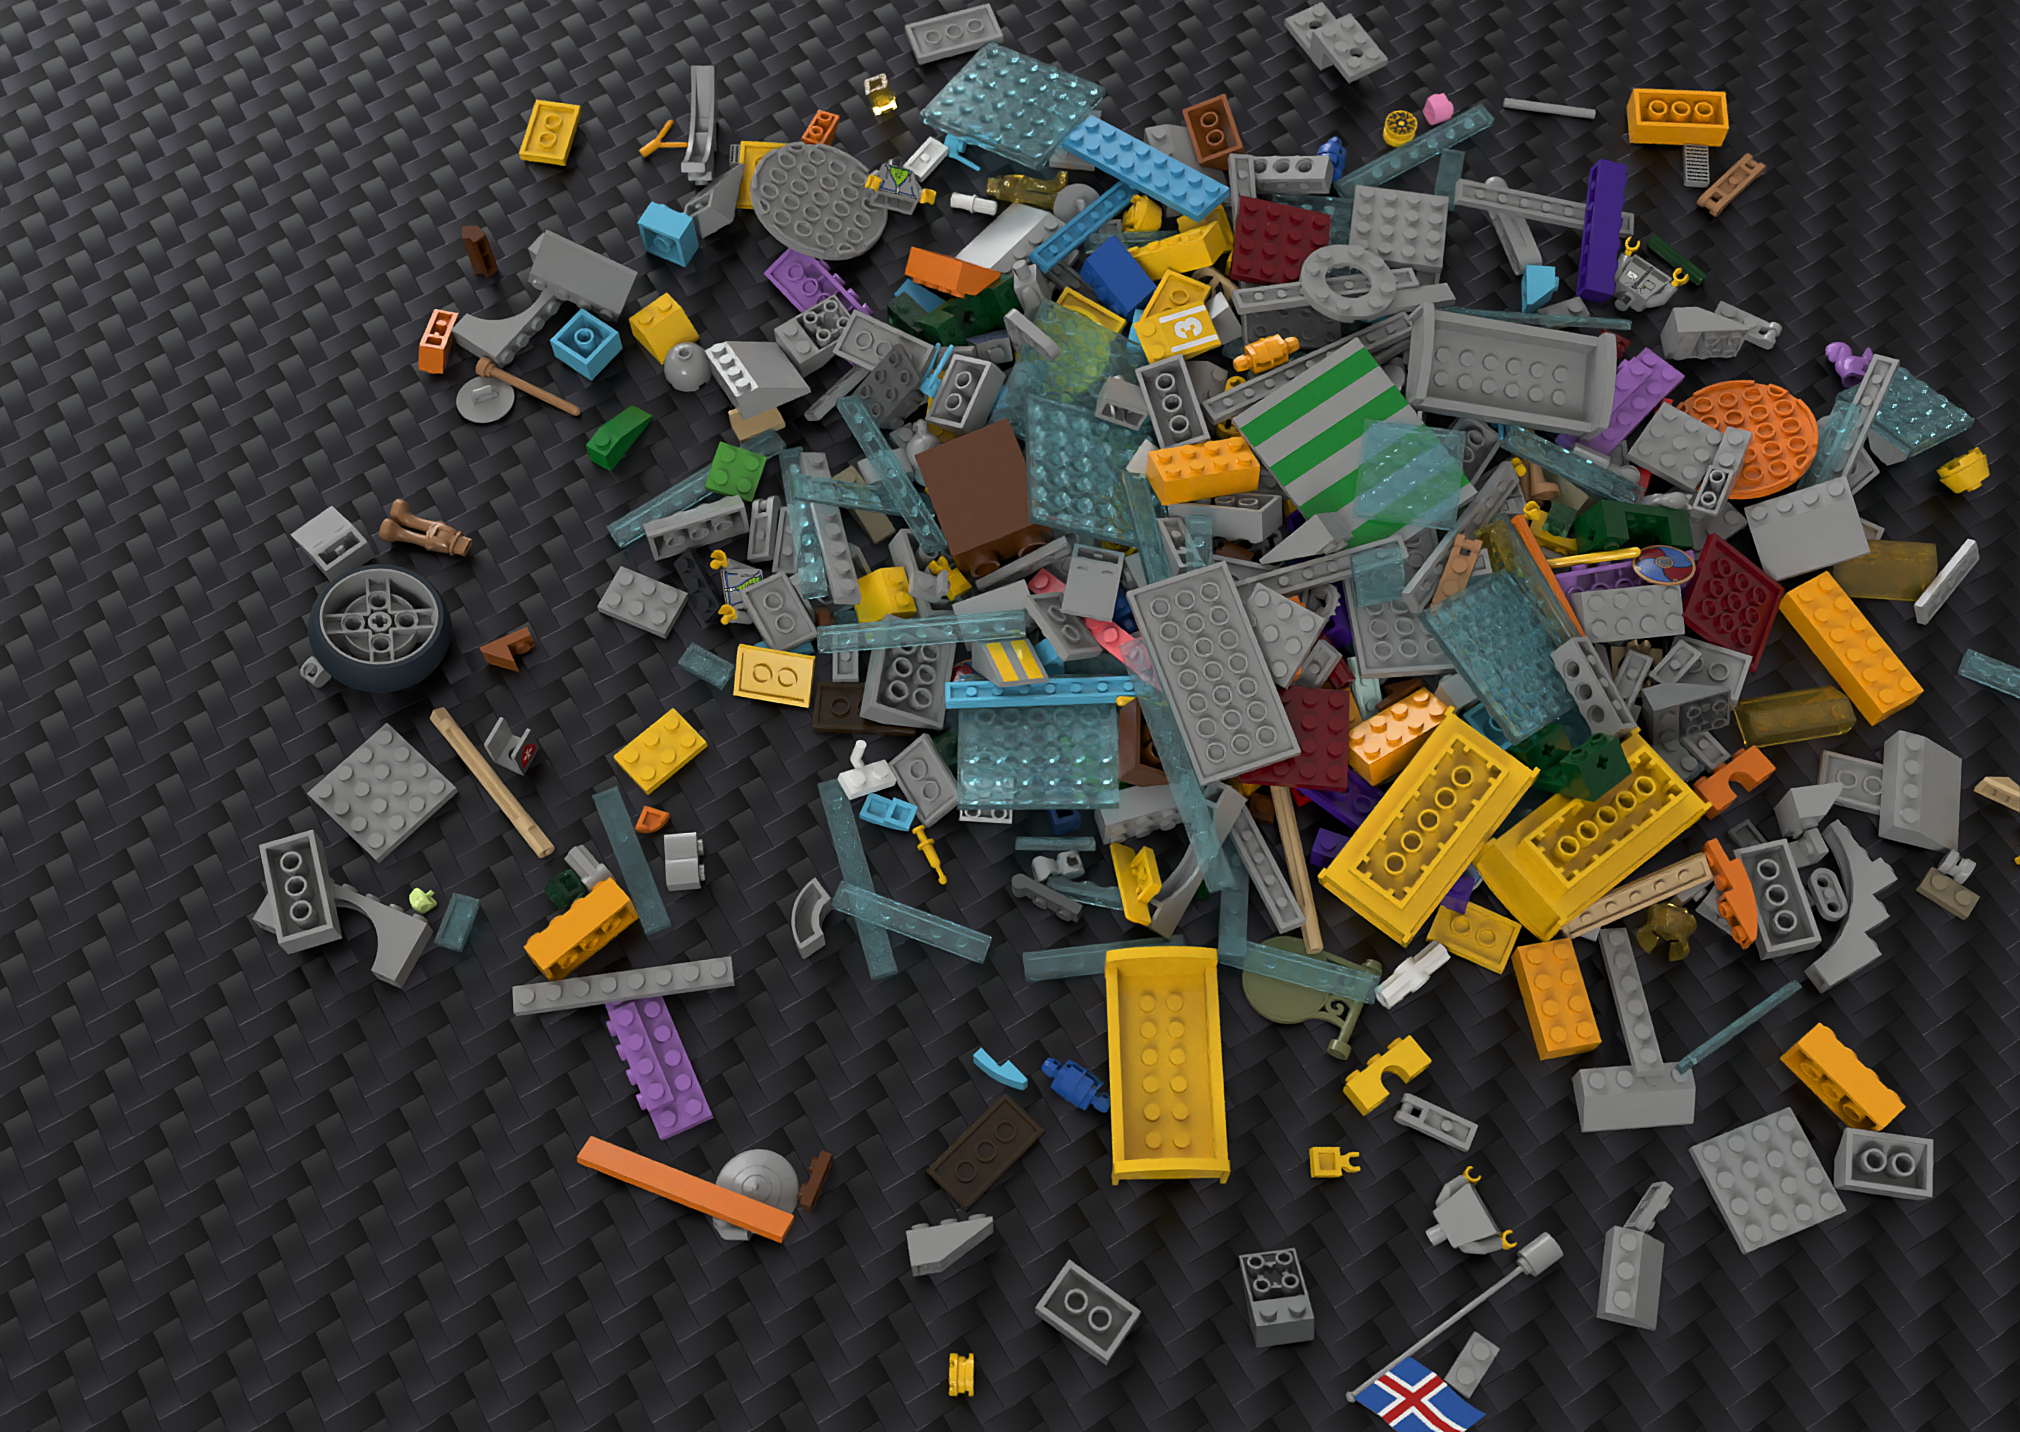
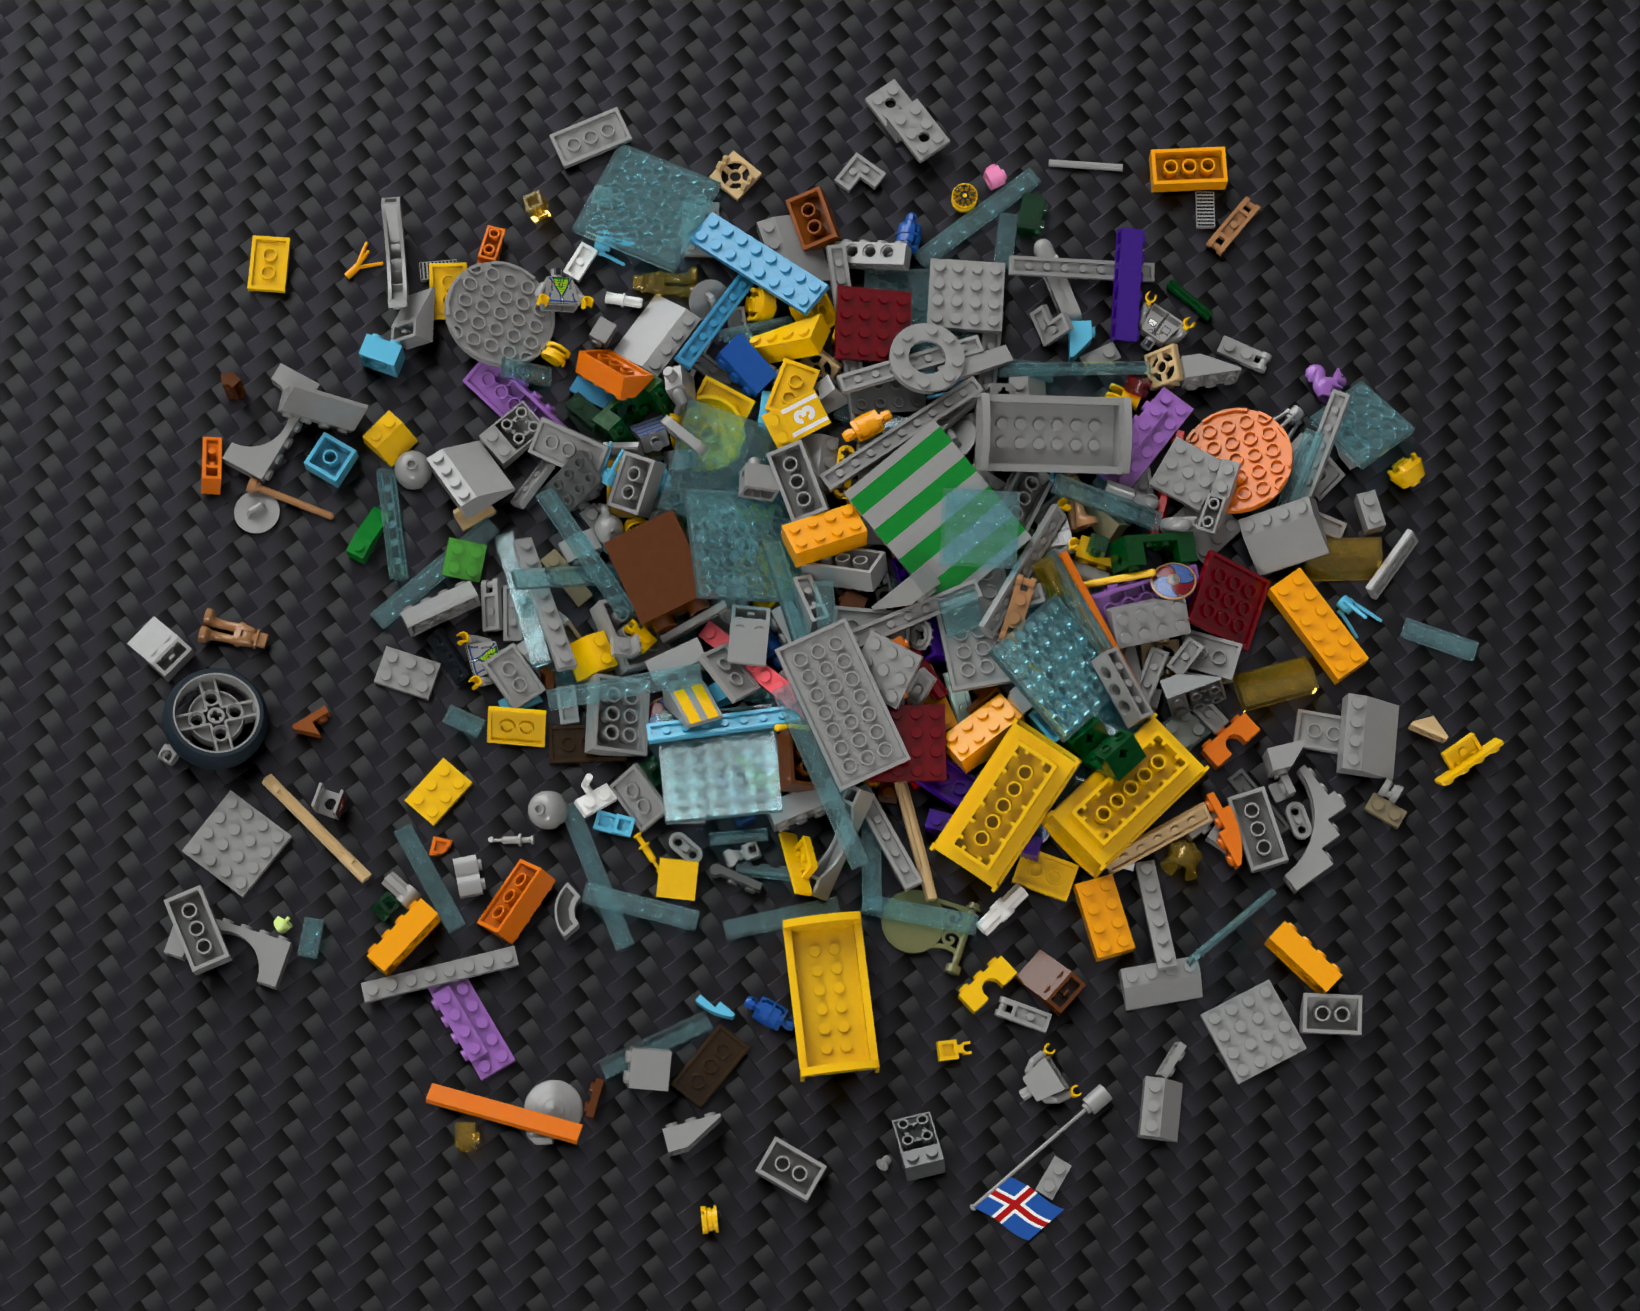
camera: 10 degrees left, 10 degrees up
white sticker [1126,439,1159,480] -> none
none -> clear light blue tile [376,468,409,581]
none -> clear yellow brick [455,1122,480,1152]
none -> orange slope [477,859,556,945]
none -> light grey piece [488,833,535,847]
none -> clear light blue plate [501,357,552,387]
none -> light grey cylinder [528,791,568,829]
none -> yellow wheel [541,341,571,368]
none -> light grey brick [589,316,617,349]
none -> clear light blue tile [598,1010,713,1079]
none -> light grey brick [623,1046,672,1091]
none -> yellow tile [656,857,699,901]
none -> light grey plate [669,832,703,863]
none -> tan piece [709,150,762,202]
none -> light grey plate [834,152,886,193]
none -> light grey piece [876,1155,892,1171]
none -> slope [1015,949,1086,1017]
none -> clear green brick [1016,192,1048,237]
none -> light grey plate [1030,305,1074,347]
none -> tan piece [1144,343,1184,391]
none -> light grey plant [1273,405,1305,439]
none -> medium azure plant [1335,595,1382,639]
none -> light grey brick [1353,490,1386,536]

